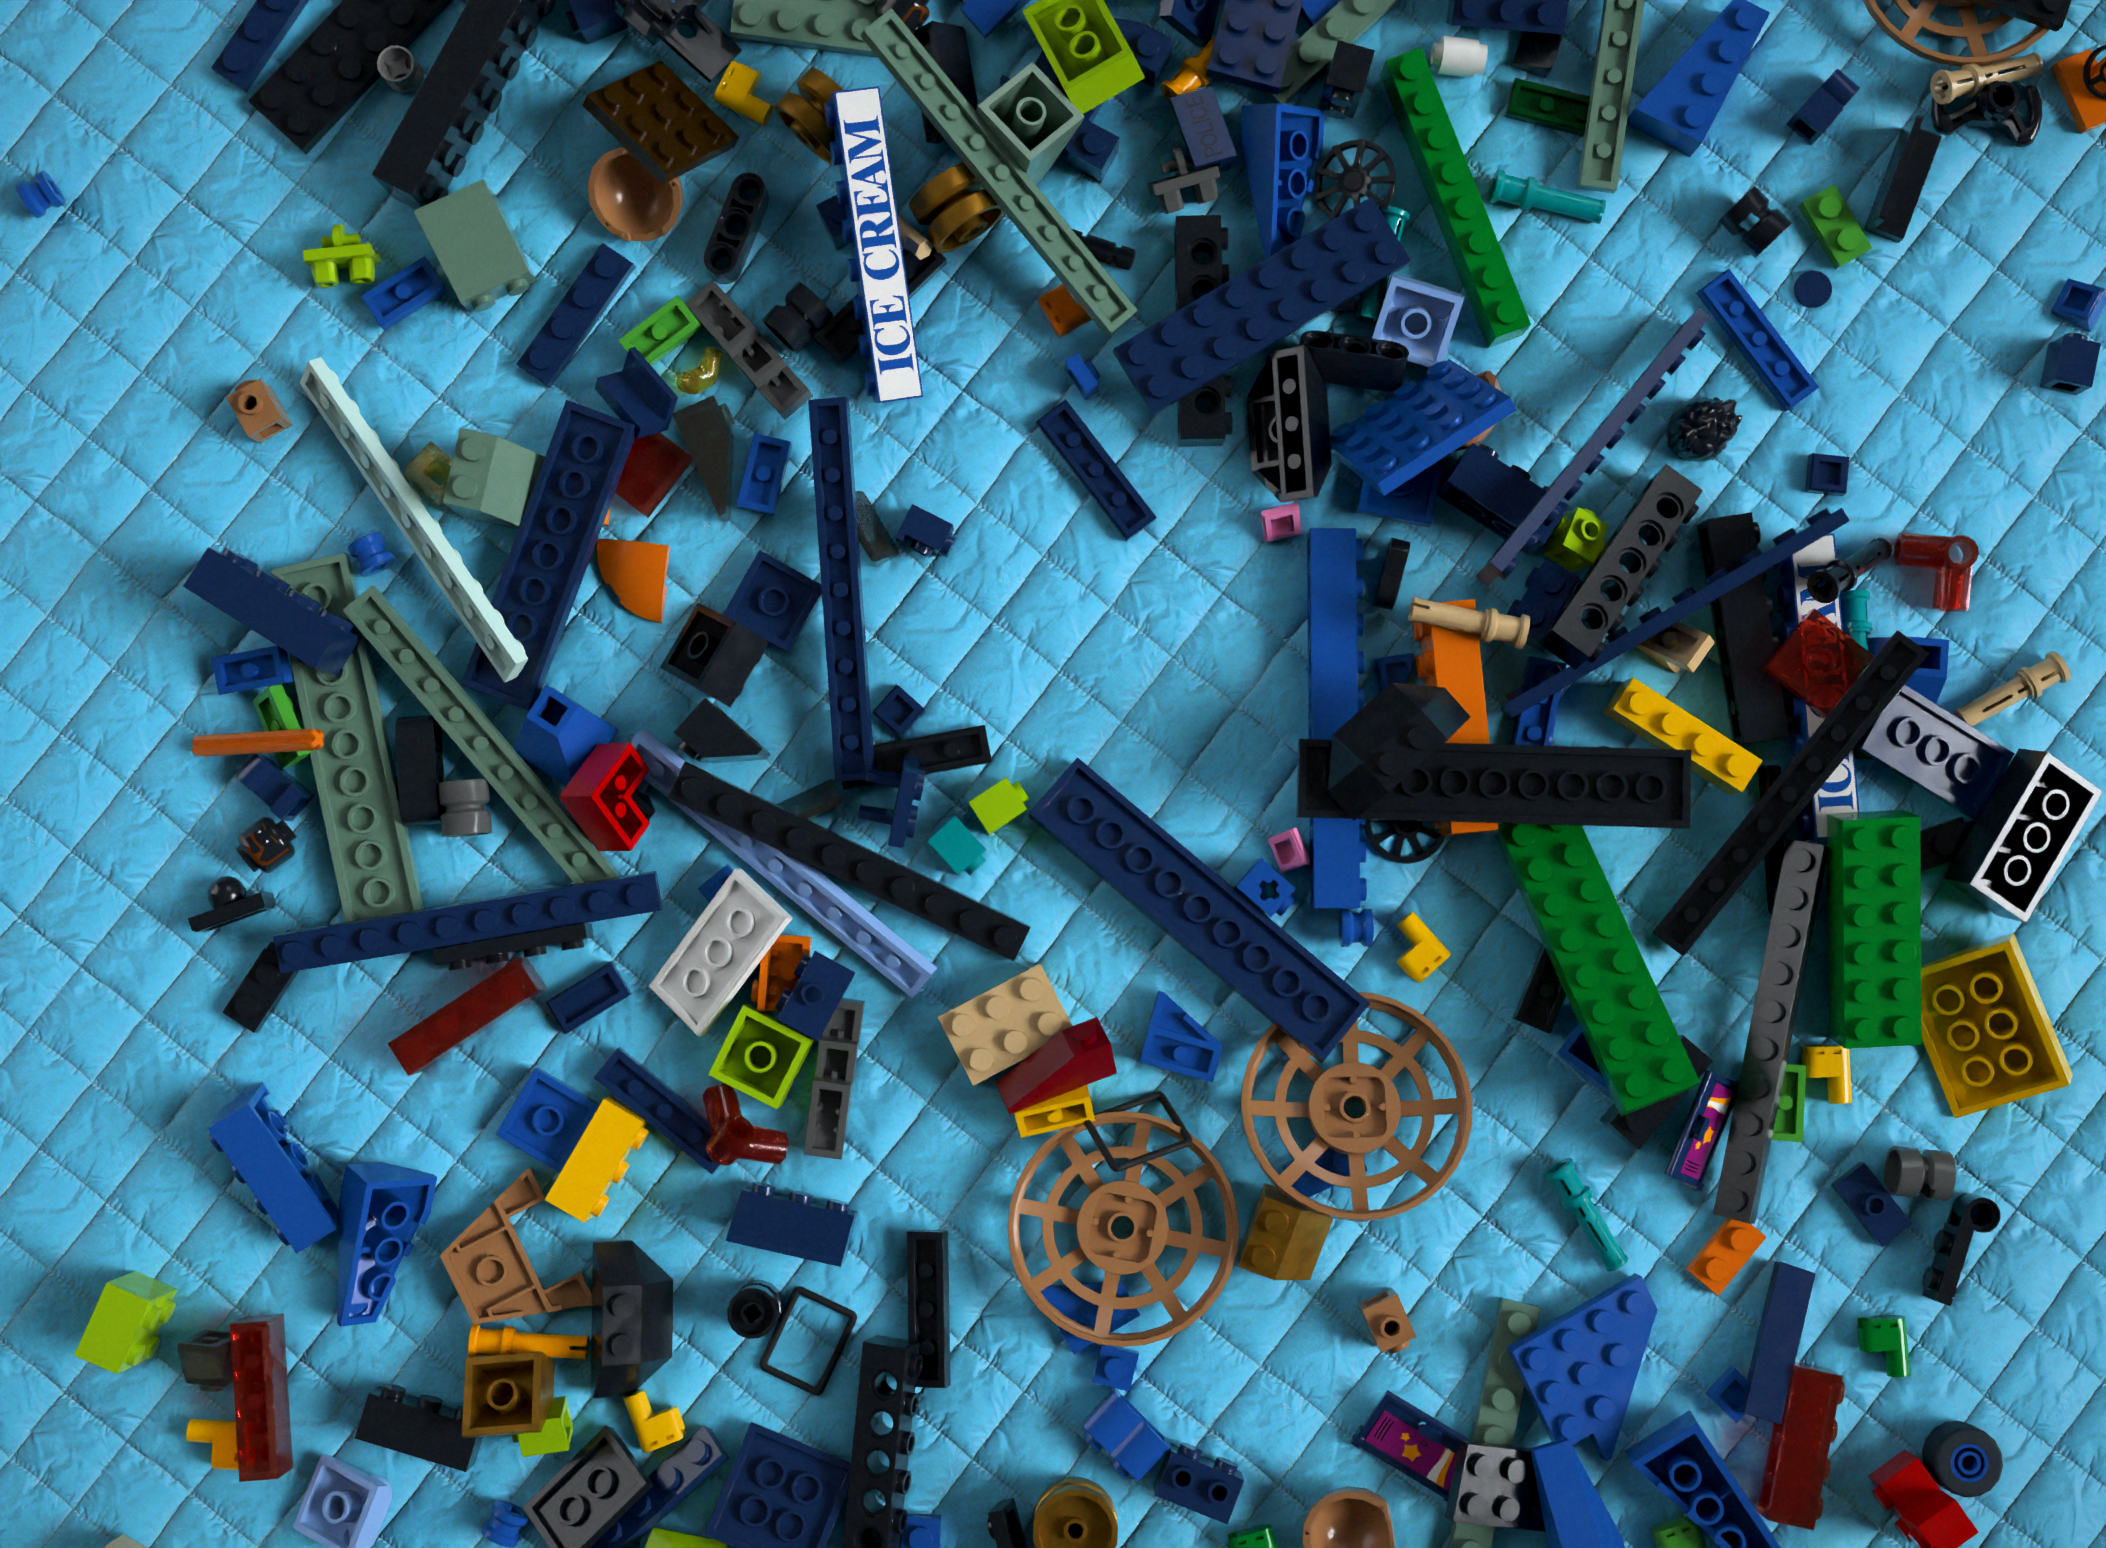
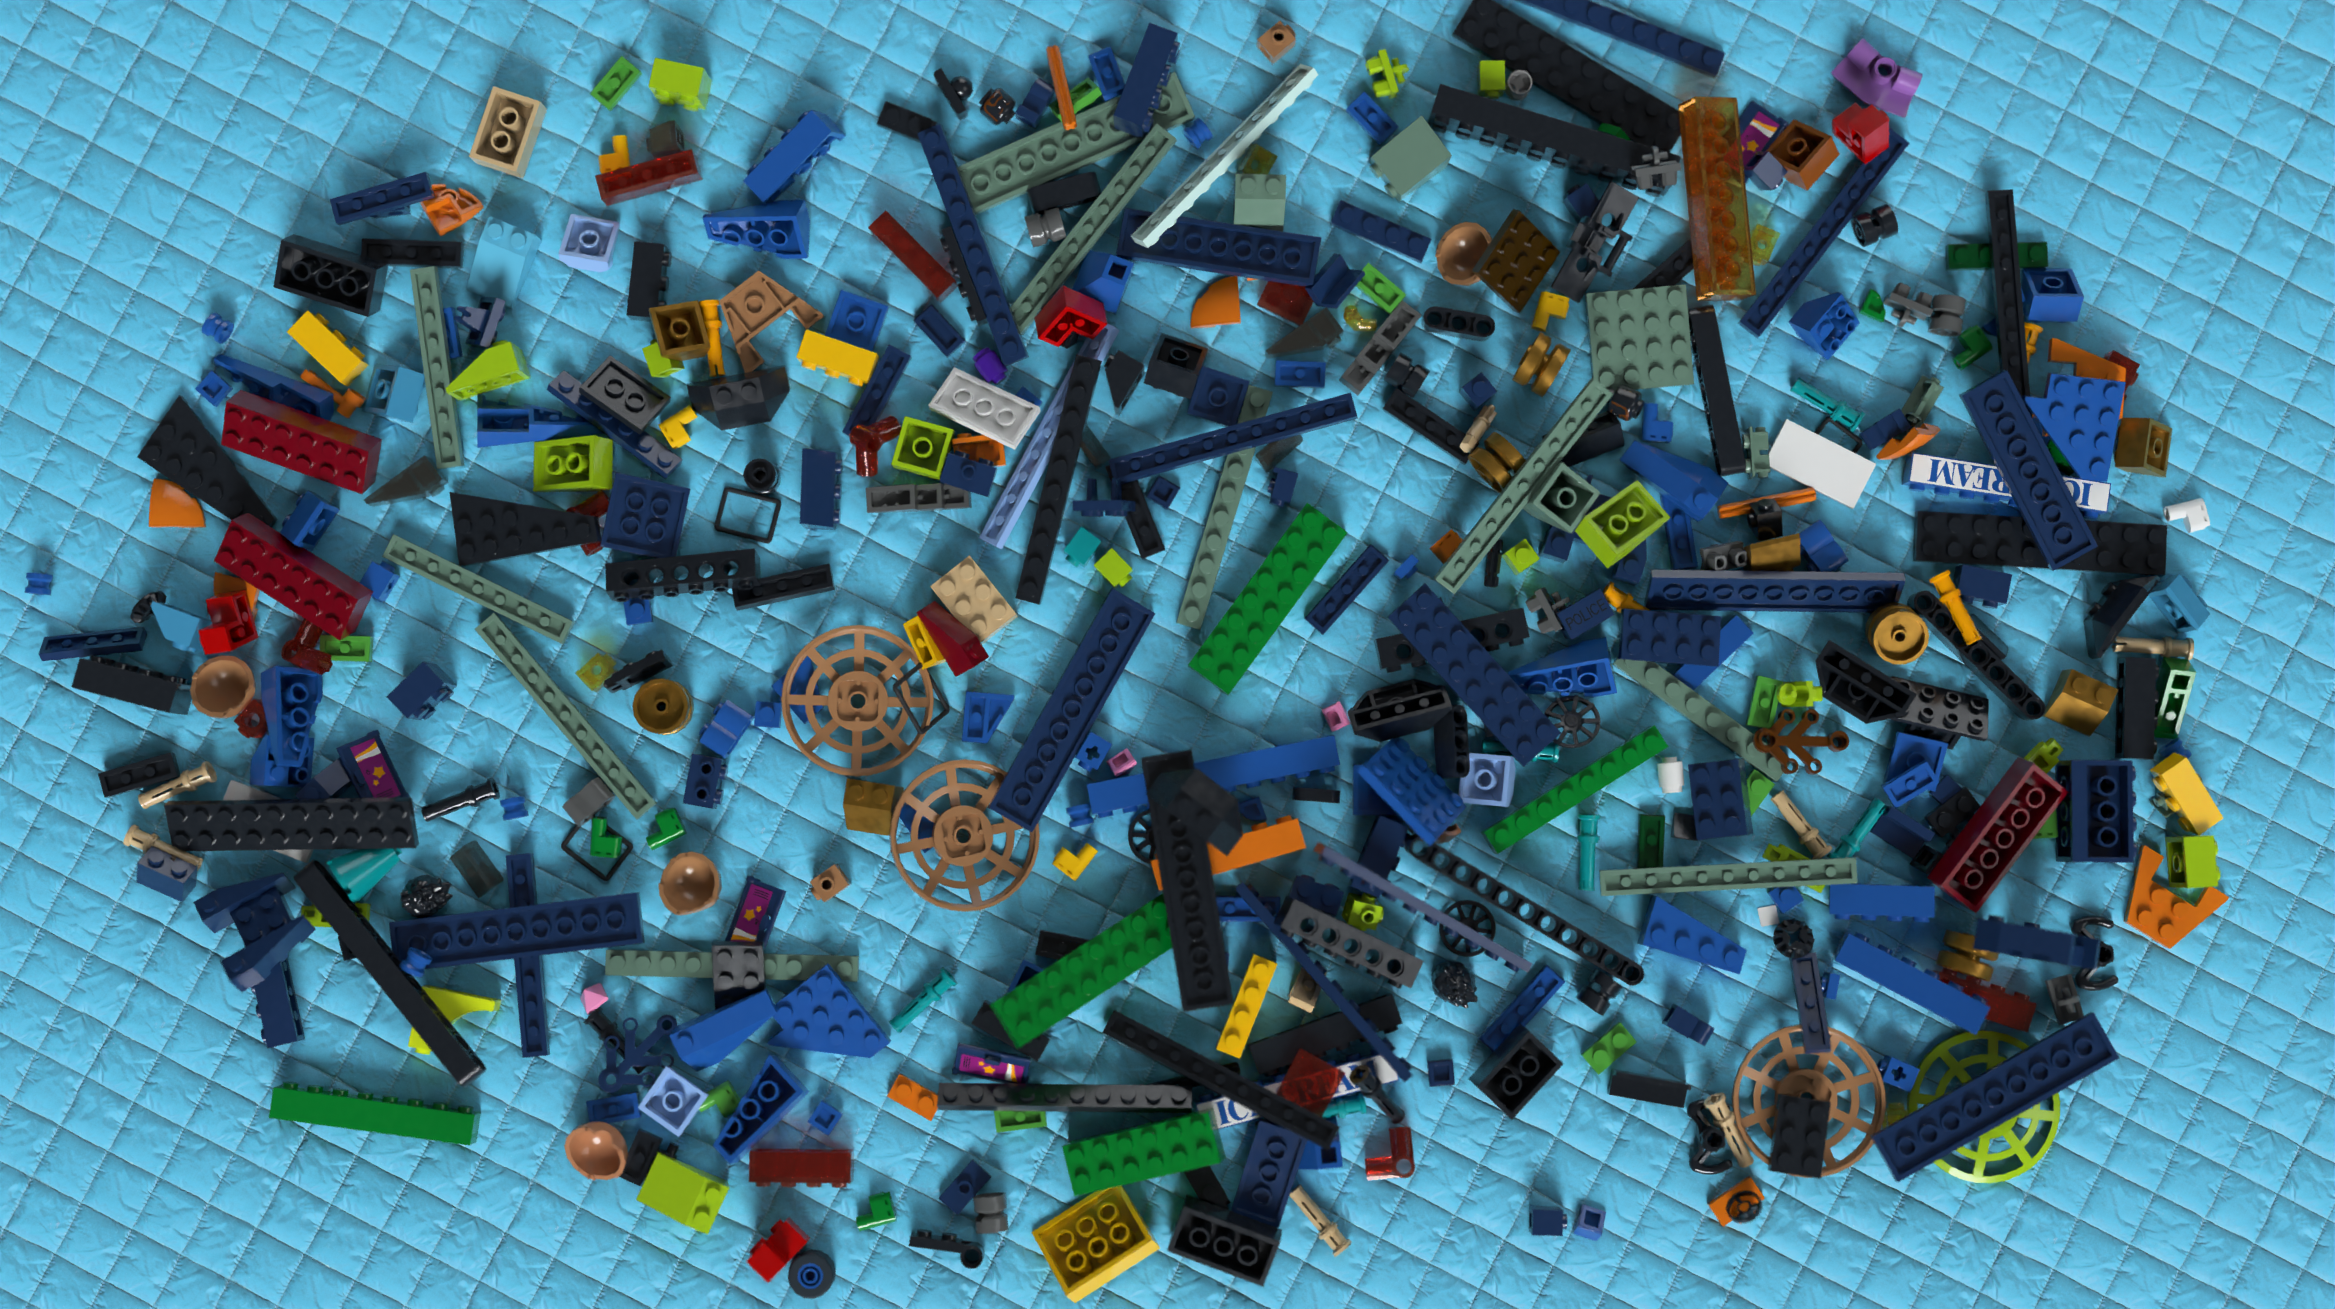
camera: 80 degrees right, 0 degrees up
blue wheel [481,1500,529,1548] -> none
brick [824,86,923,403] -> none
black brick [1318,40,1375,119] -> none
tan pin [1408,596,1530,650] -> none
dark blue tile [1739,1262,1816,1424] -> none
dark blue piece [1794,270,1832,308] -> none
yellow piece [1801,1045,1852,1104] -> none
none -> bright green plate [590,56,642,112]
none -> dark purple brick [972,347,1008,385]
none -> sand green plate [1176,385,1273,630]
none -> green brick [1188,503,1348,696]
none -> black beam [1404,834,1644,985]
none -> black wheel [1439,900,1496,957]
none -> black brick [1469,1024,1564,1119]
none -> lime brick [1477,60,1505,100]
none -> lime brick [1502,538,1540,575]

